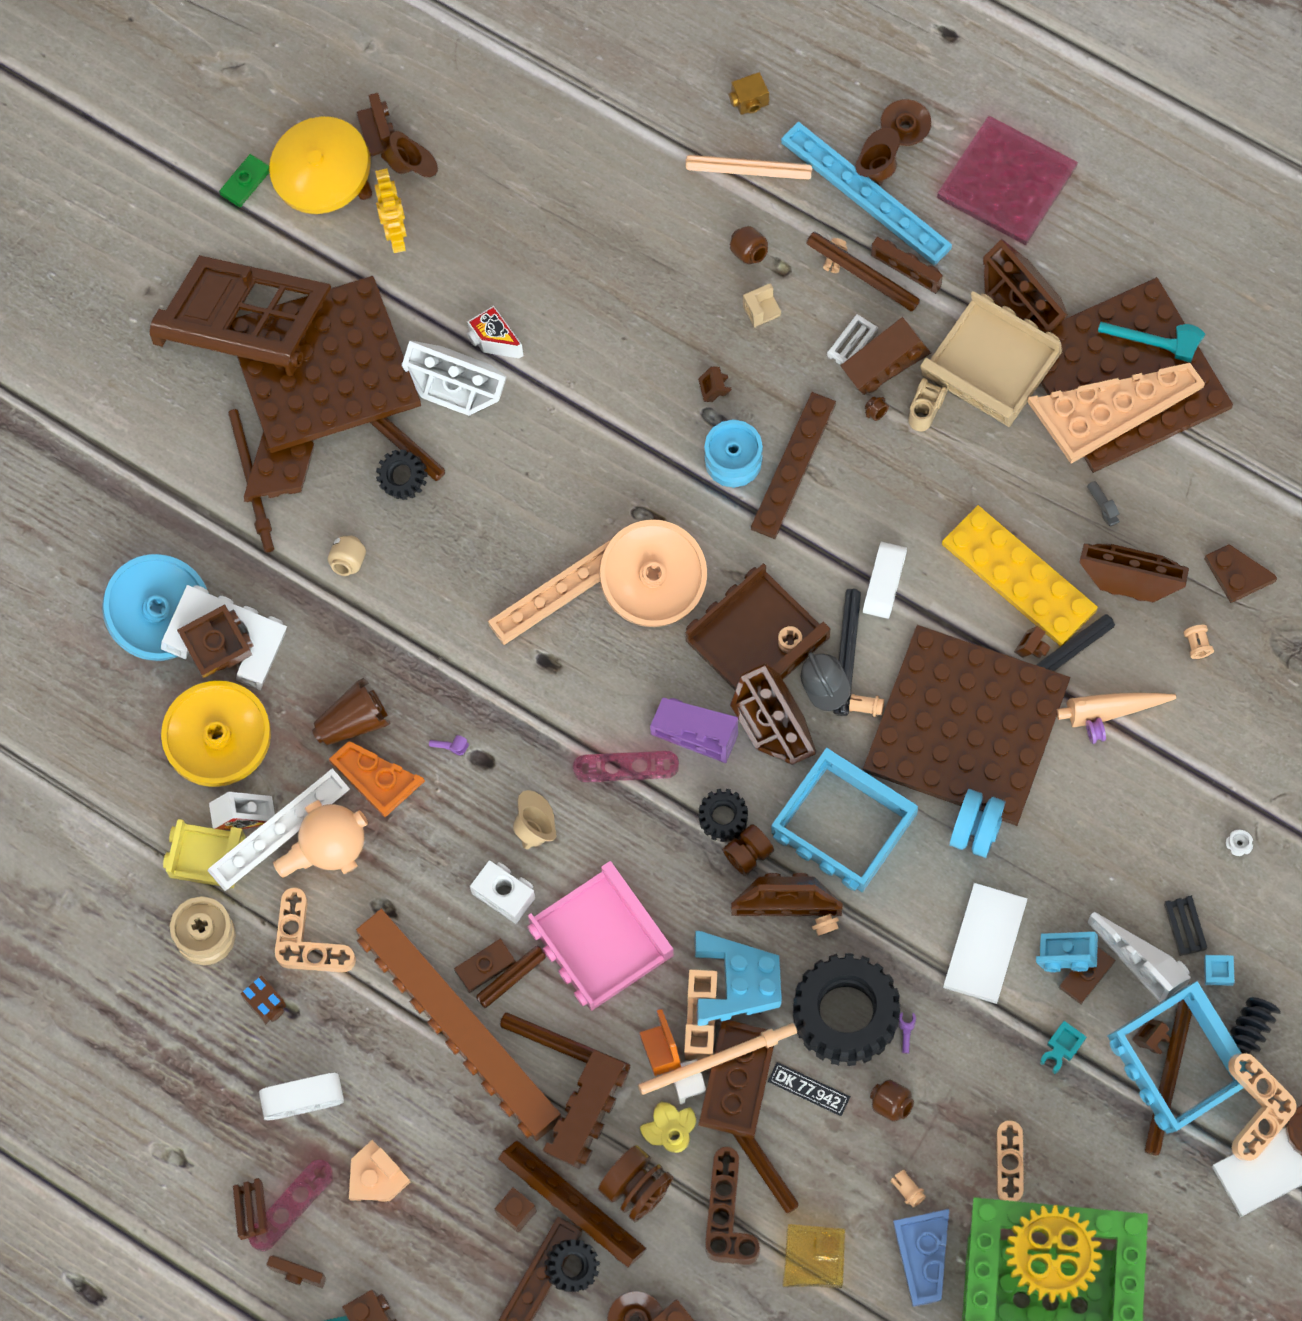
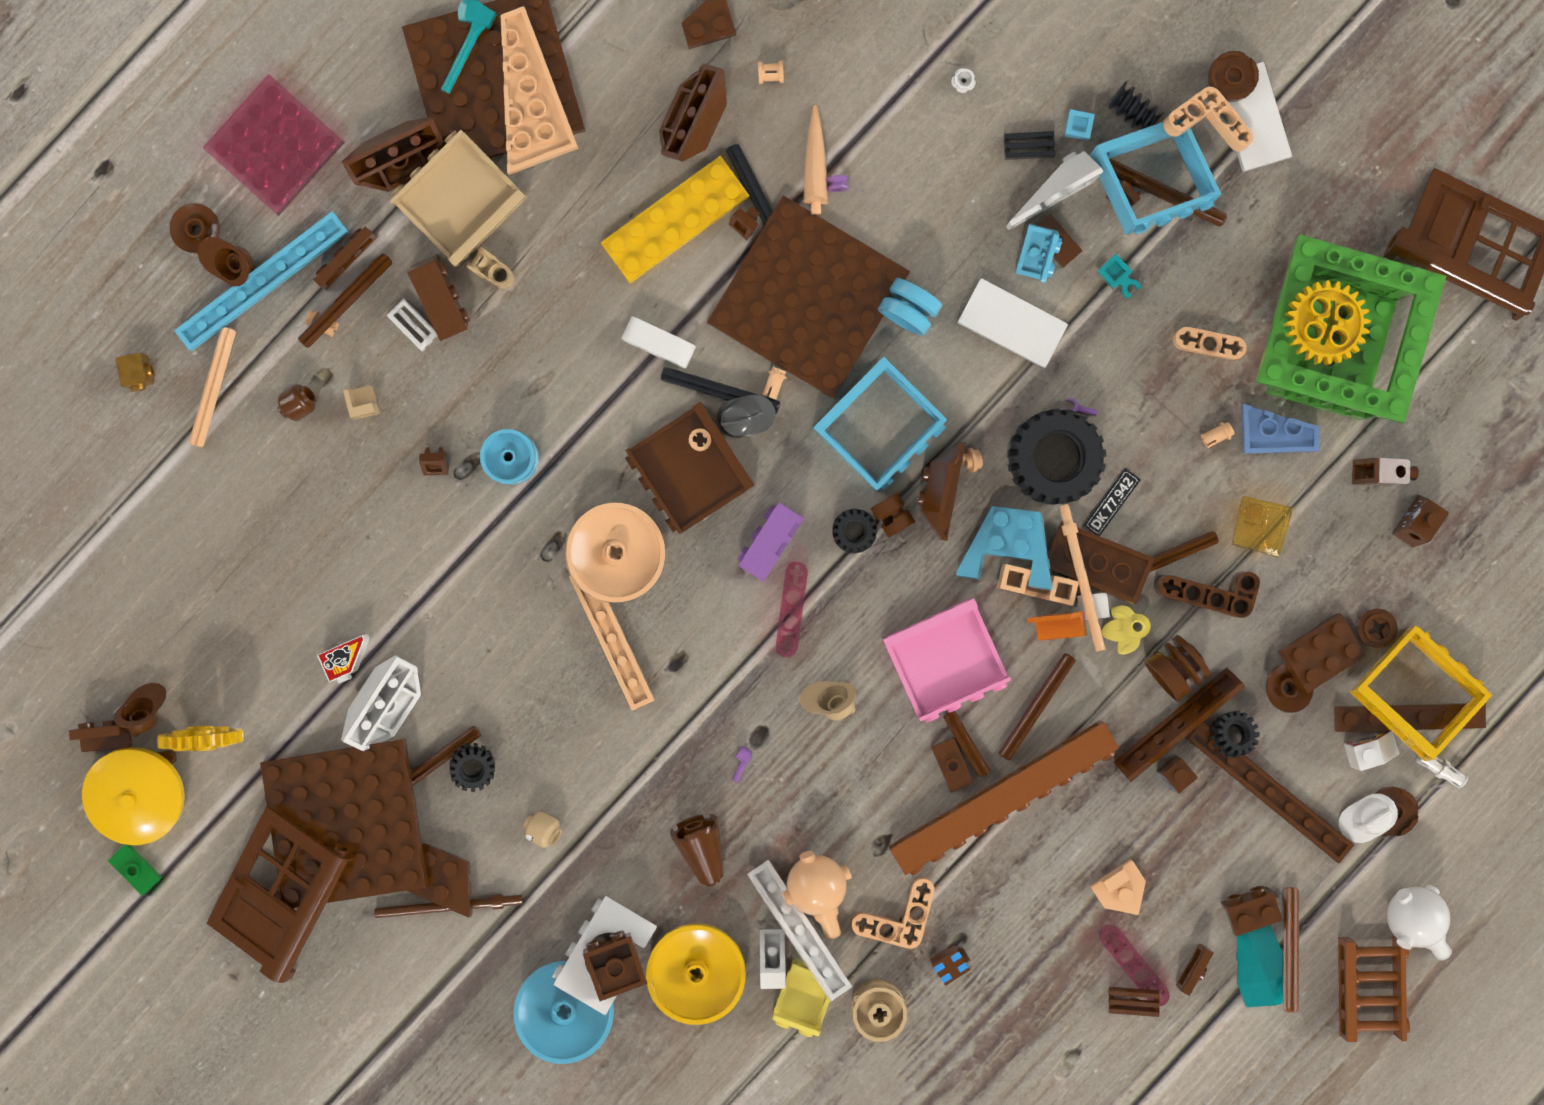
camera: 85 degrees left, 20 degrees up
white beam [259,1073,344,1120] -> none
orange wing [329,741,425,817] -> none
white brick [470,860,535,924] -> none
reddish brown wedge [543,1050,629,1169] -> none
reddish brown wedge [730,663,816,765] -> none
reddish brown plate [751,392,836,539] -> none
reddish brown plate [865,397,889,421] -> none
reddish brown head [870,1079,914,1122] -> none
dark grey bar [1087,481,1120,526] -> none

